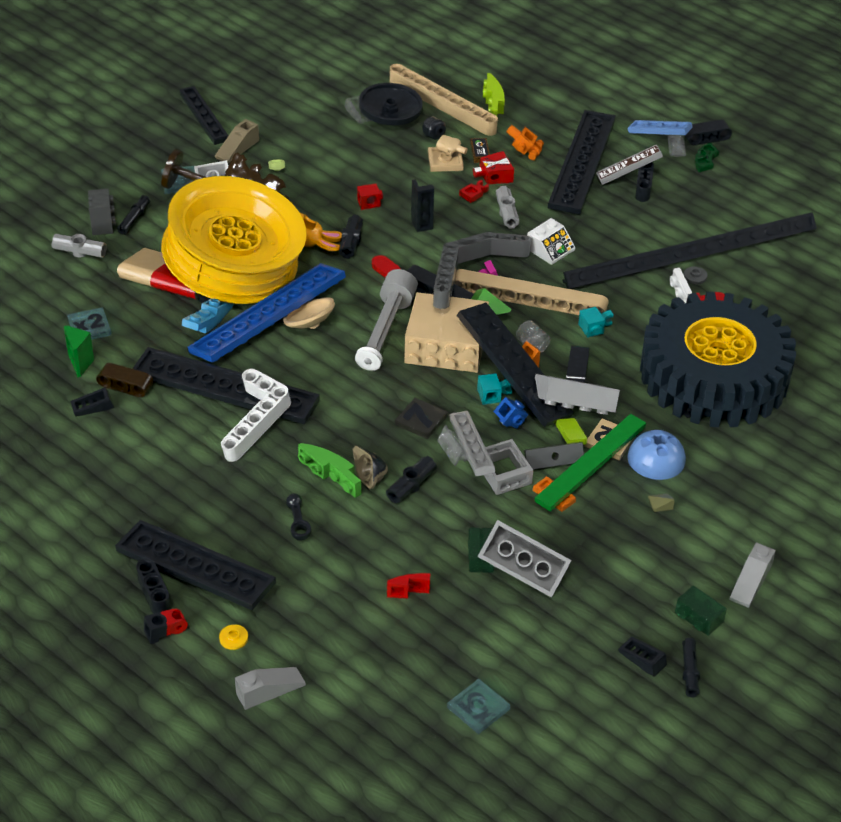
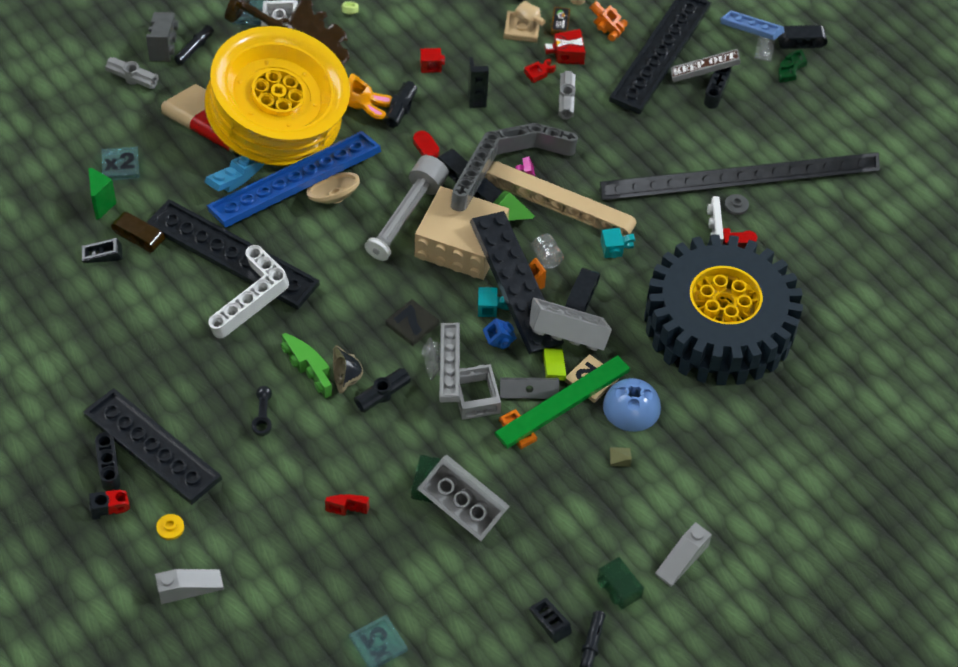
camera: 10 degrees right, 10 degrees up
white slope [527,218,575,265] -> none

